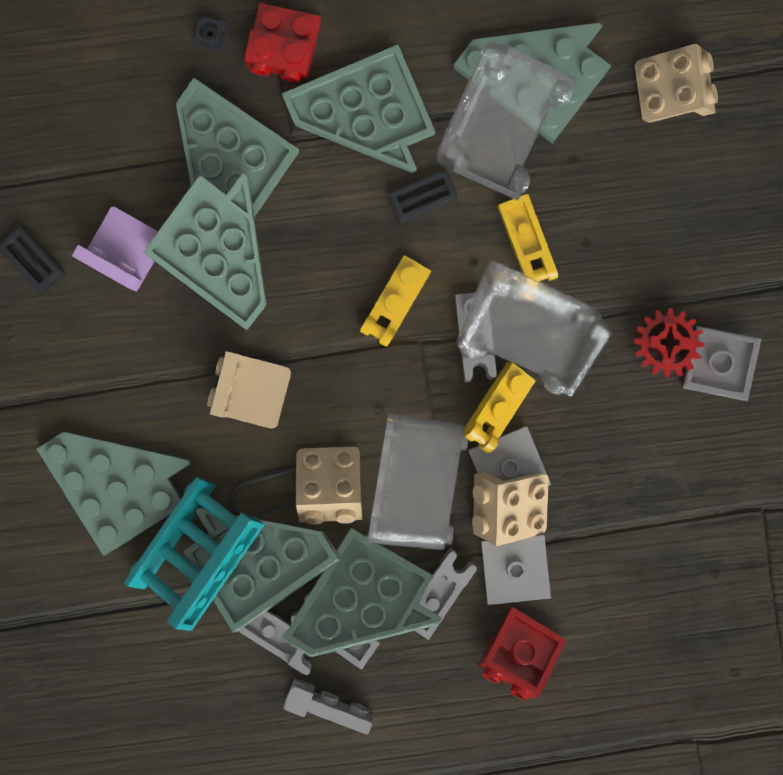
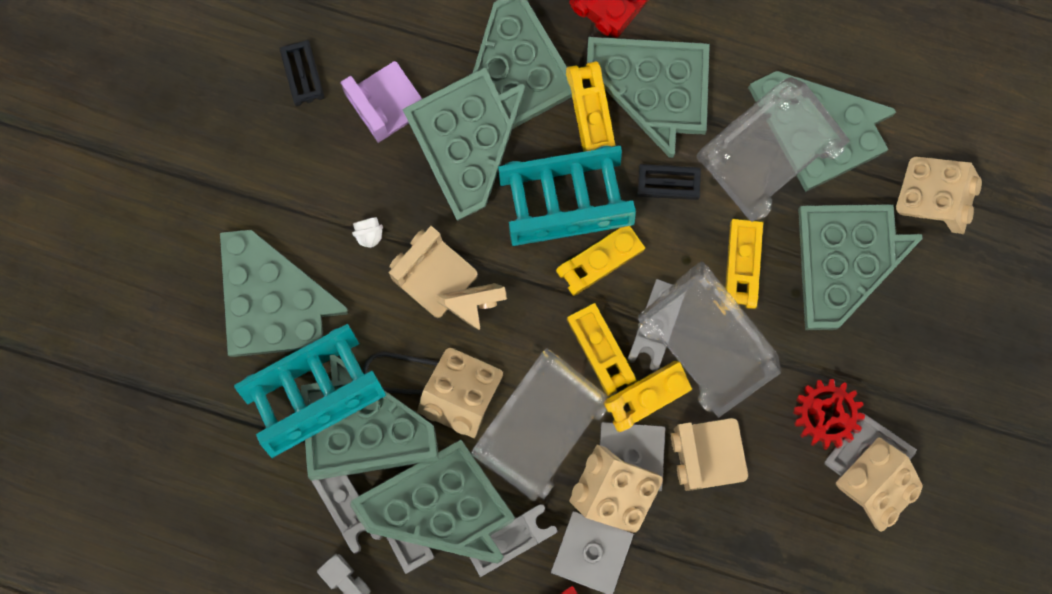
camera: 25 degrees right, 10 degrees down
none -> white plate [352,217,383,248]
none -> tan slope [436,283,507,330]
none -> teal fence [498,146,636,246]
none -> yellow plate [566,61,616,152]
none -> yellow plate [567,303,636,396]
none -> tan bracket [671,418,748,491]
none -> sand green wing [798,205,922,330]
none -> tan bracket [836,437,923,532]

